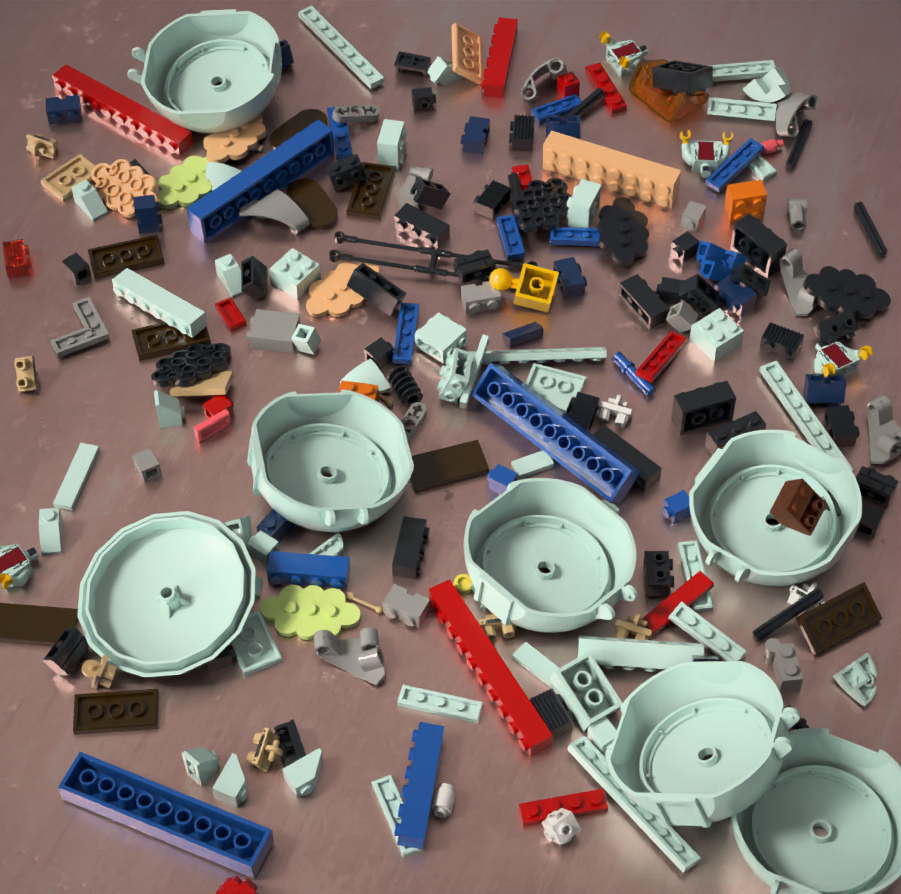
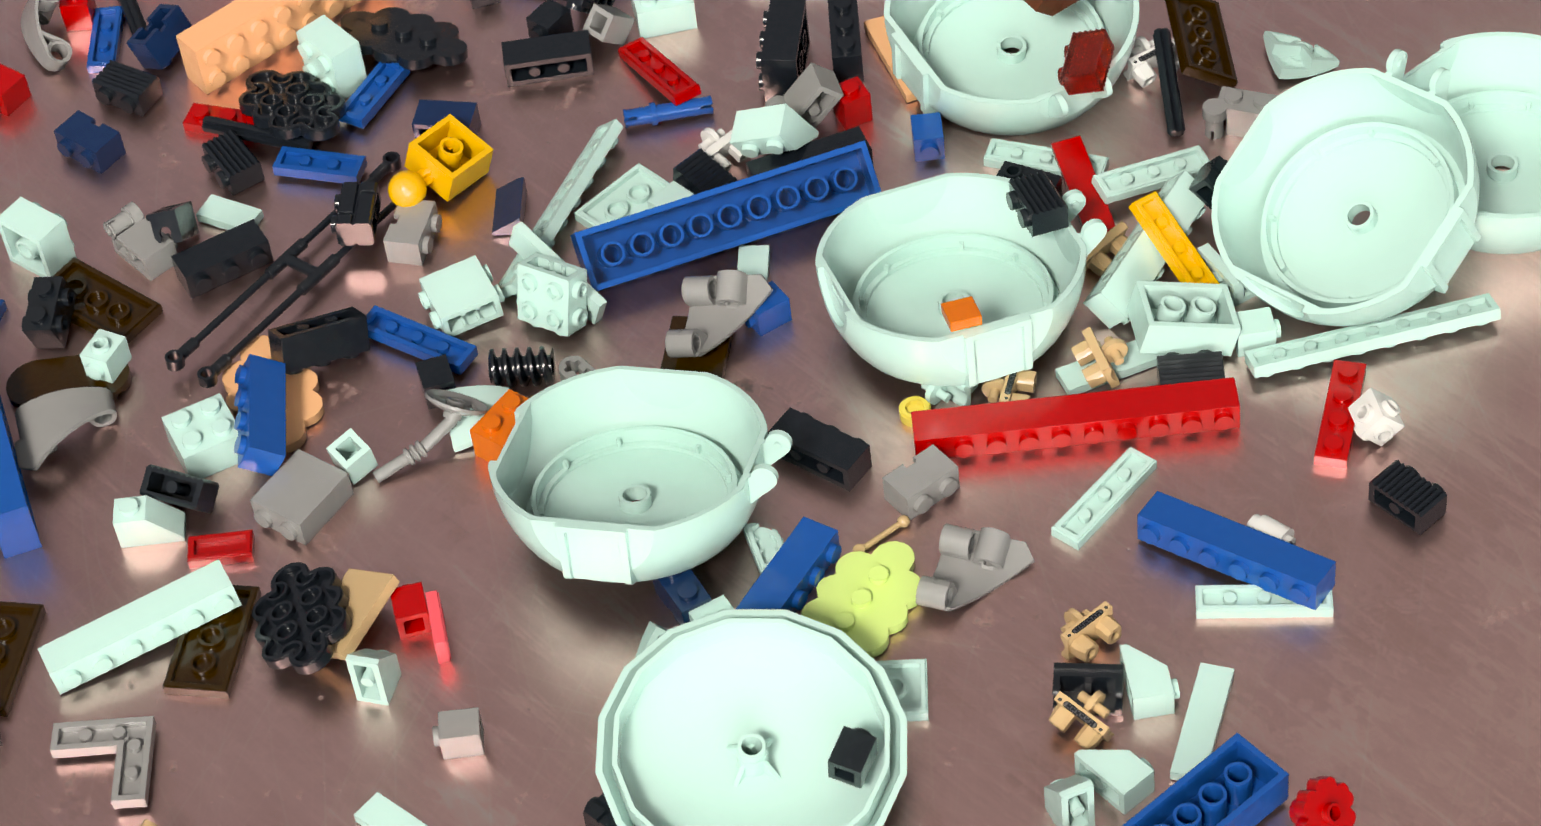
camera: 60 degrees left, 5 degrees down
none -> light aqua brick [80,329,132,383]
none -> light aqua tile [196,194,264,230]
none -> blue brick [234,354,286,476]
none -> light grey dish [372,389,488,483]
none -> light grey panel [665,270,773,358]
none -> light aqua slope [730,104,819,158]
none -> light grey hinge [765,62,844,129]
none -> black brick [828,726,877,789]
none -> red brick [833,76,873,130]
none -> orange tile [941,296,982,332]
none -> black brick [1006,170,1069,237]
none -> clear red brick [1058,28,1115,95]
none -> tan hips [1061,601,1122,663]
none -> tan hips [1071,327,1128,389]
none -> yellow tile [1129,191,1219,284]
none -> light aqua tile [1170,662,1234,781]
none -> black brick [1368,460,1447,535]

